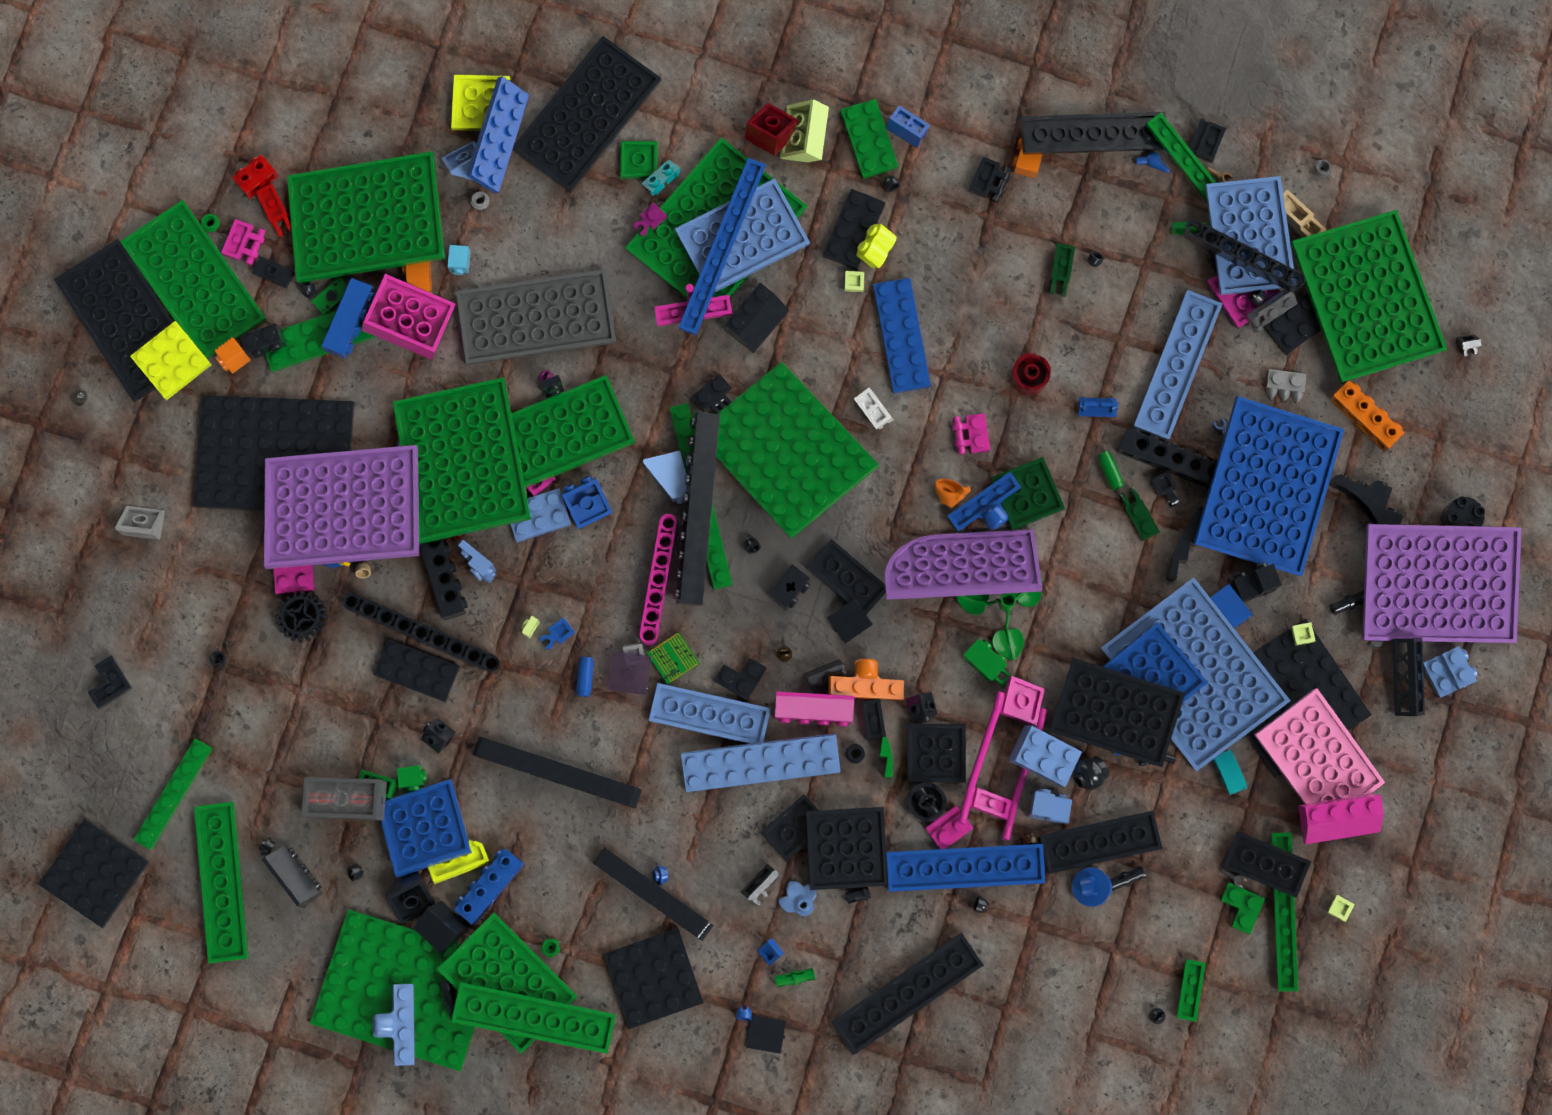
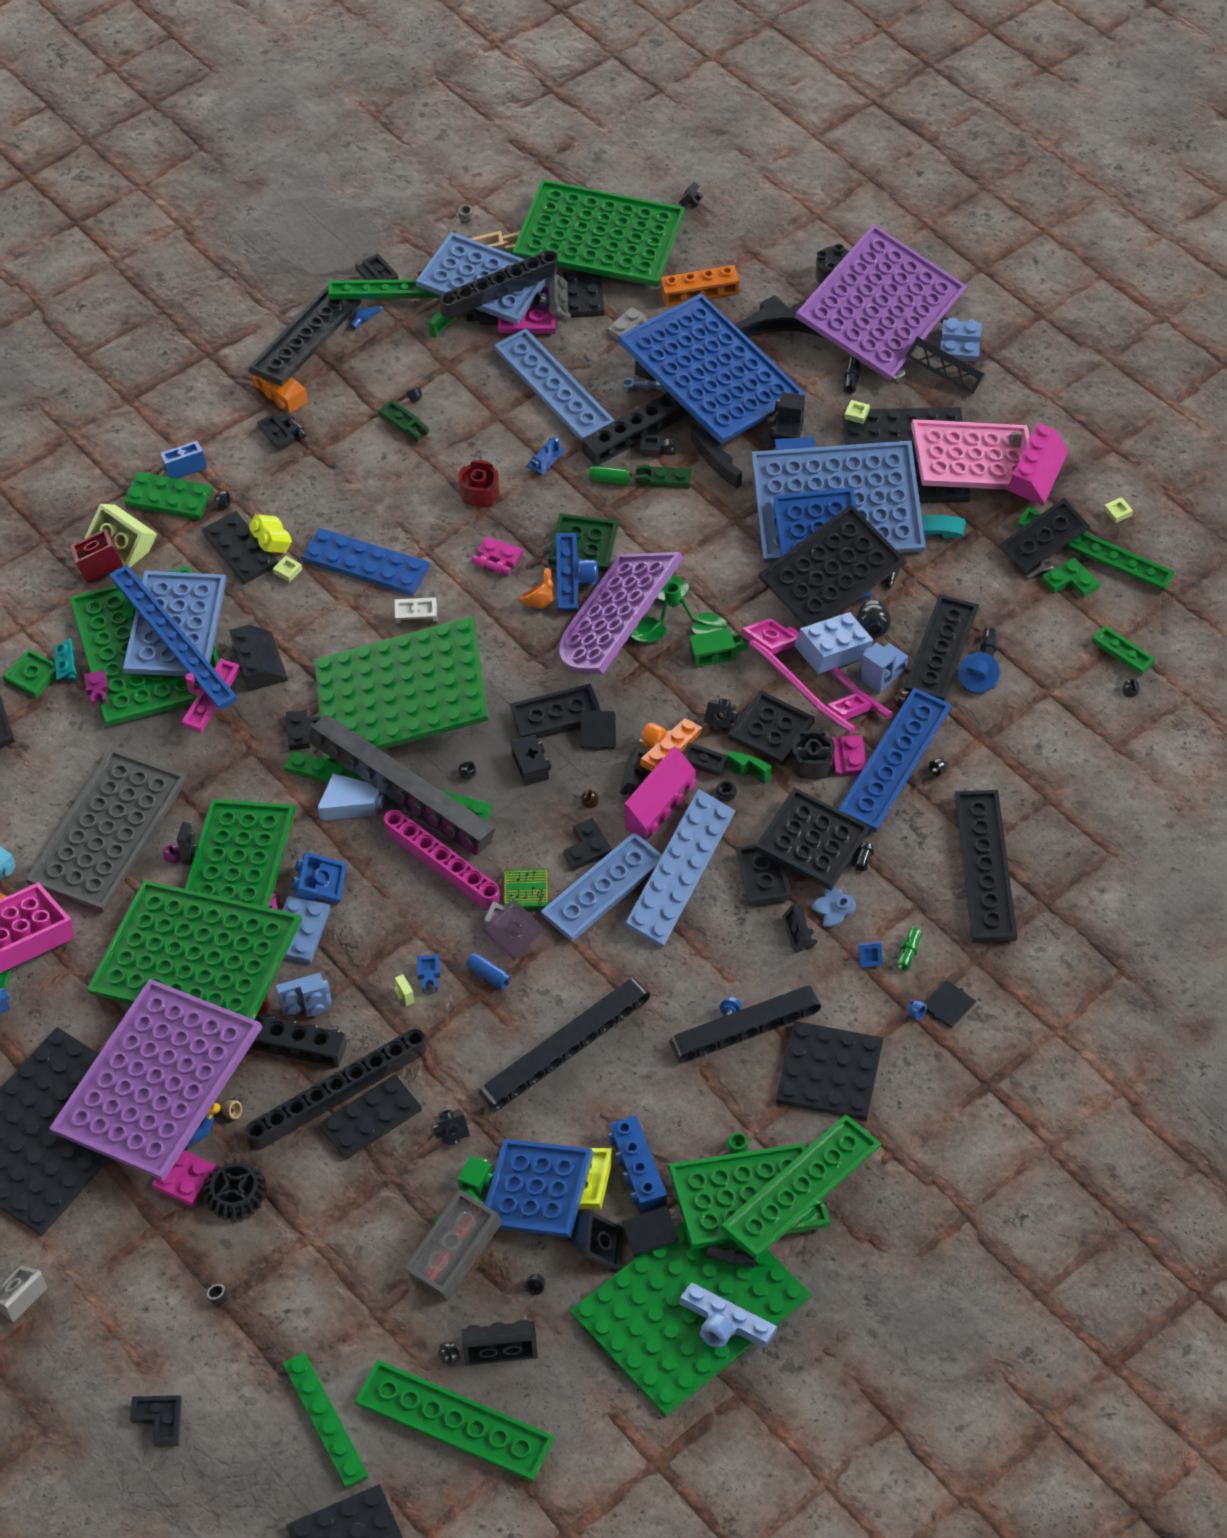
camera: 55 degrees left, 25 degrees down
none -> clear smoke hinge [1008,432,1023,448]

